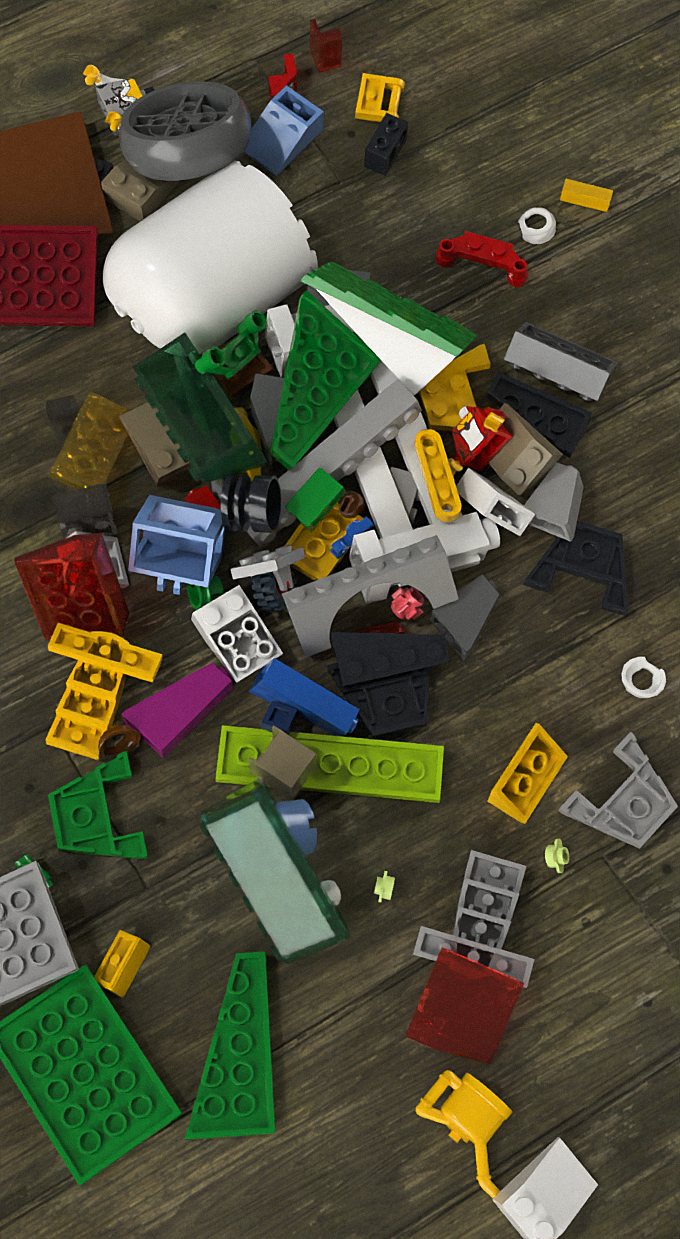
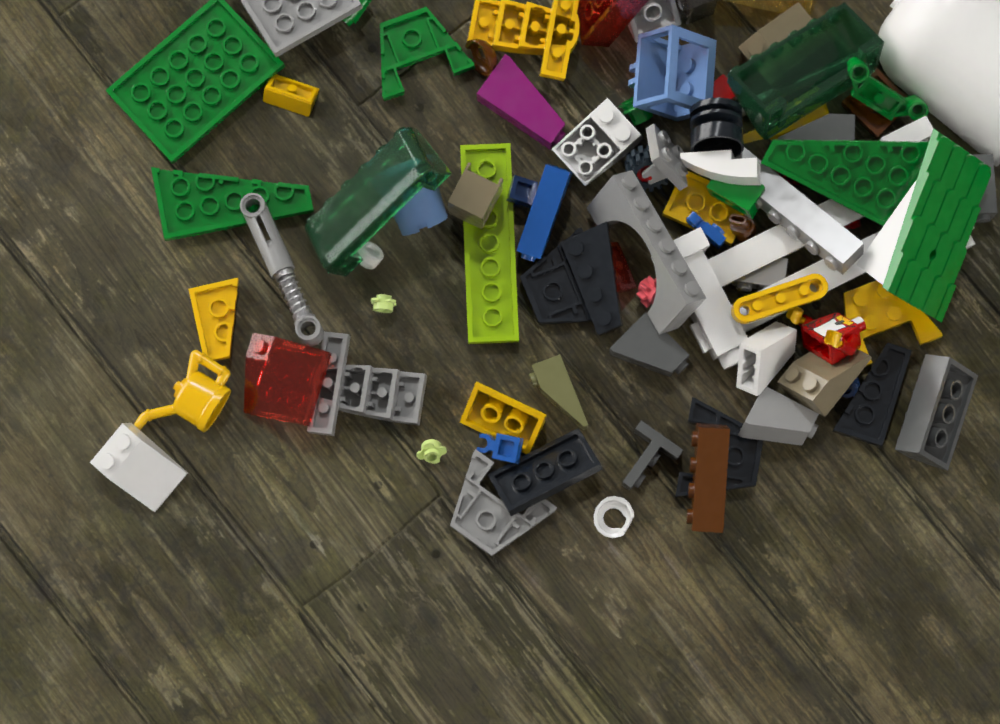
camera: 85 degrees right, 10 degrees up
none -> yellow wing [189,278,239,361]
none -> light grey piece [240,193,324,346]
none -> blue plate [477,433,524,464]
none -> black plate [488,428,602,516]
none -> olive slope [529,354,588,431]
none -> dark grey bracket [621,420,683,491]
none -> white slope [680,150,761,185]
none -> reddish brown wedge [686,423,730,533]

